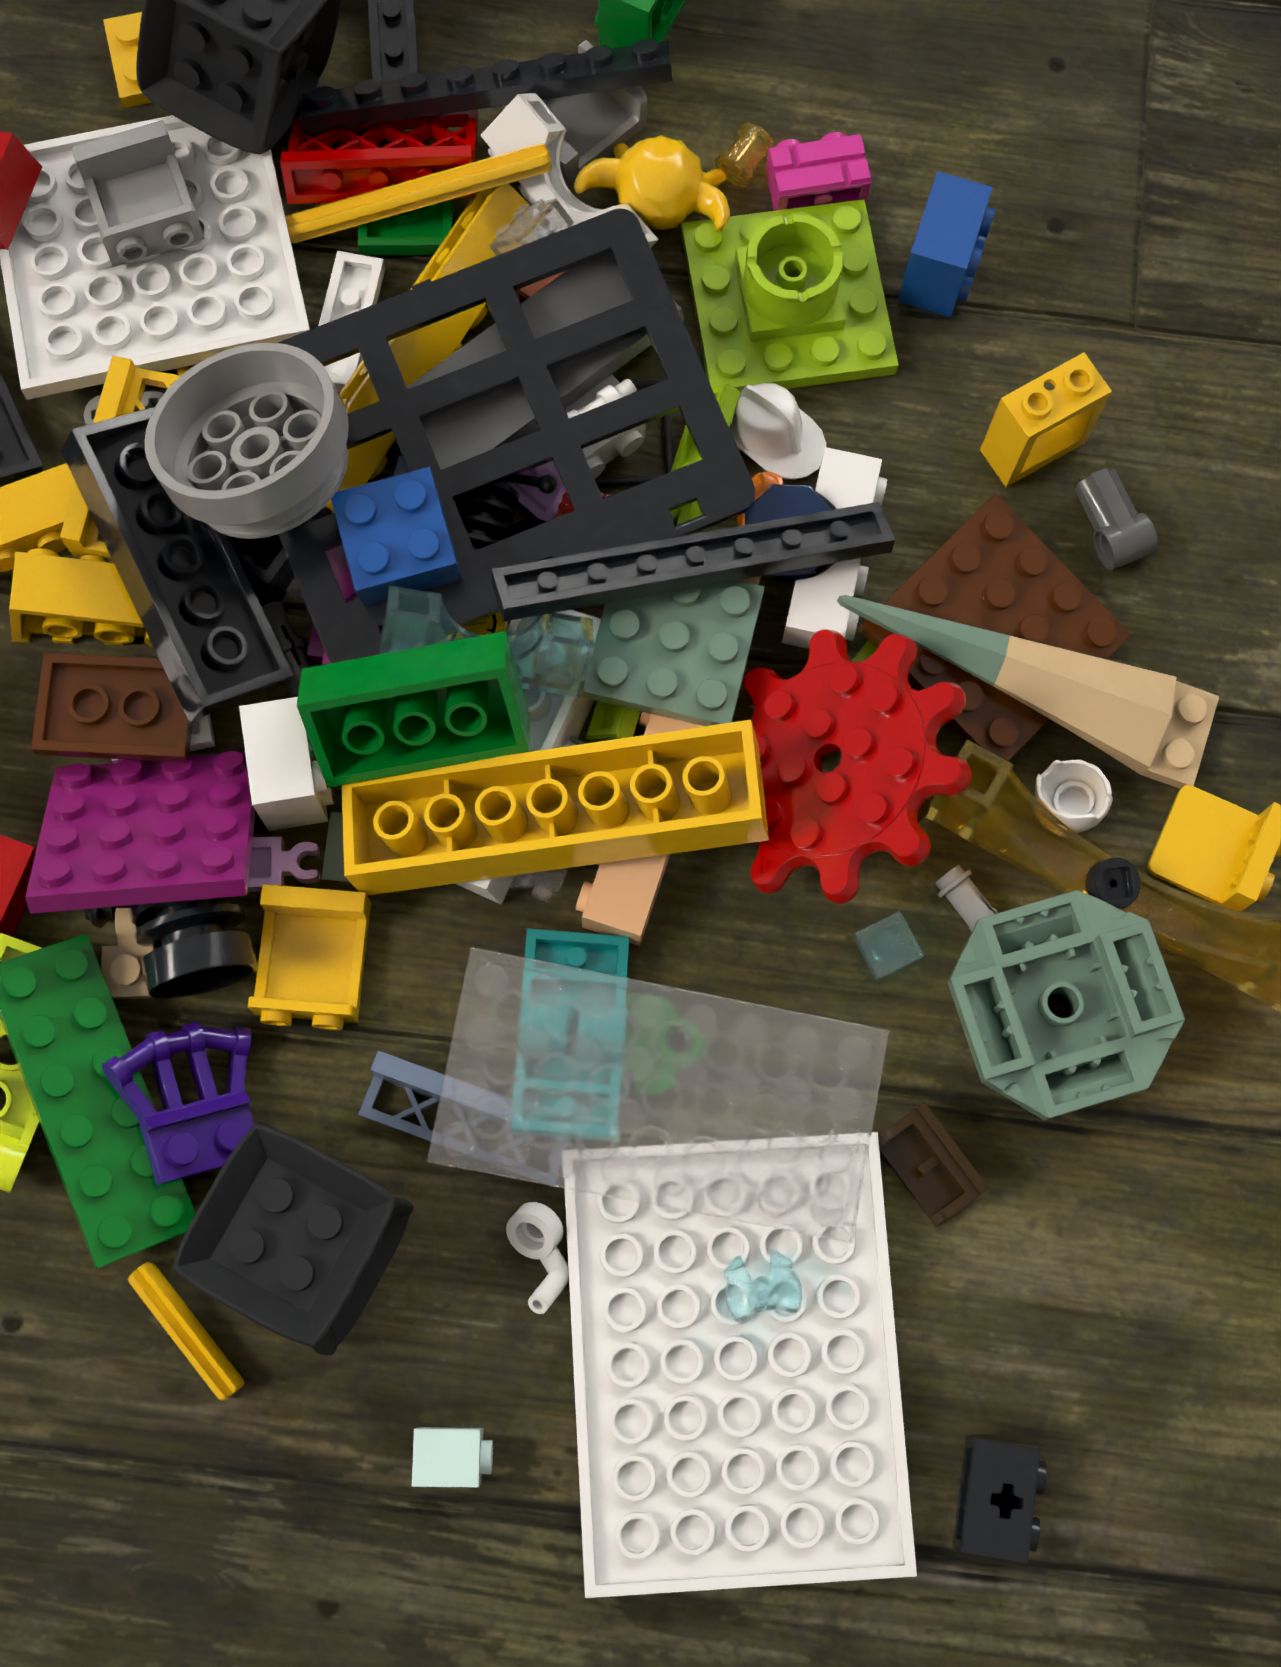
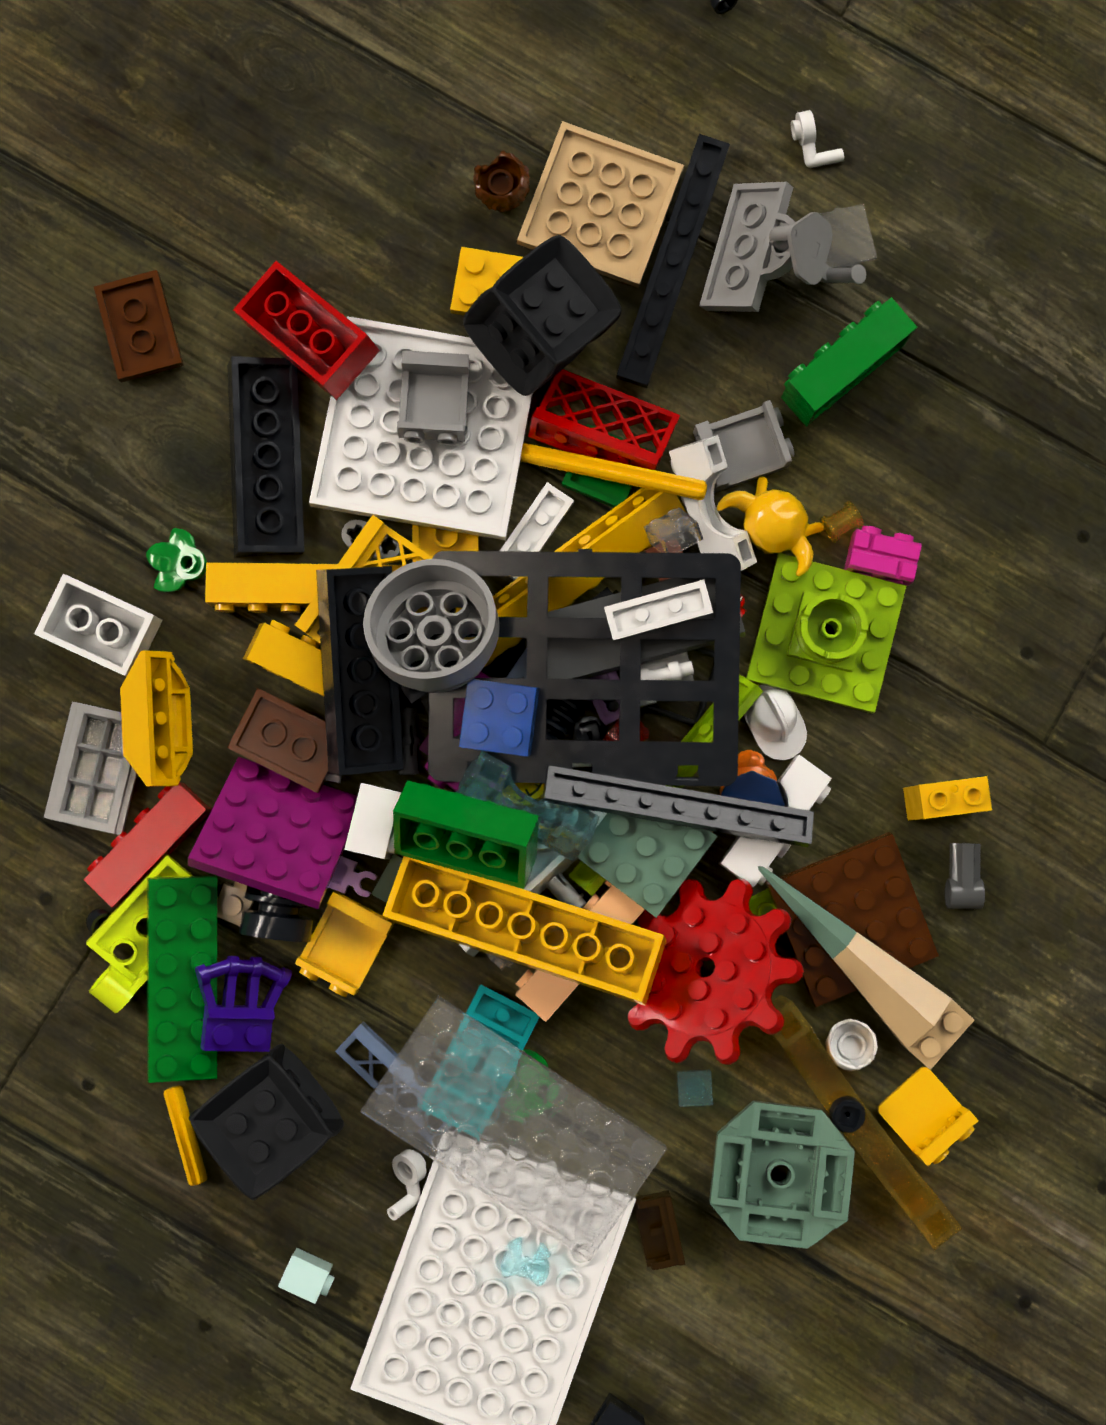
camera: 25 degrees right, 10 degrees up
black plate [299,39,673,134] -> none
blue brick [897,171,996,318] -> none
light grey pin [935,865,997,932] -> none
none -> white plate [604,579,713,641]

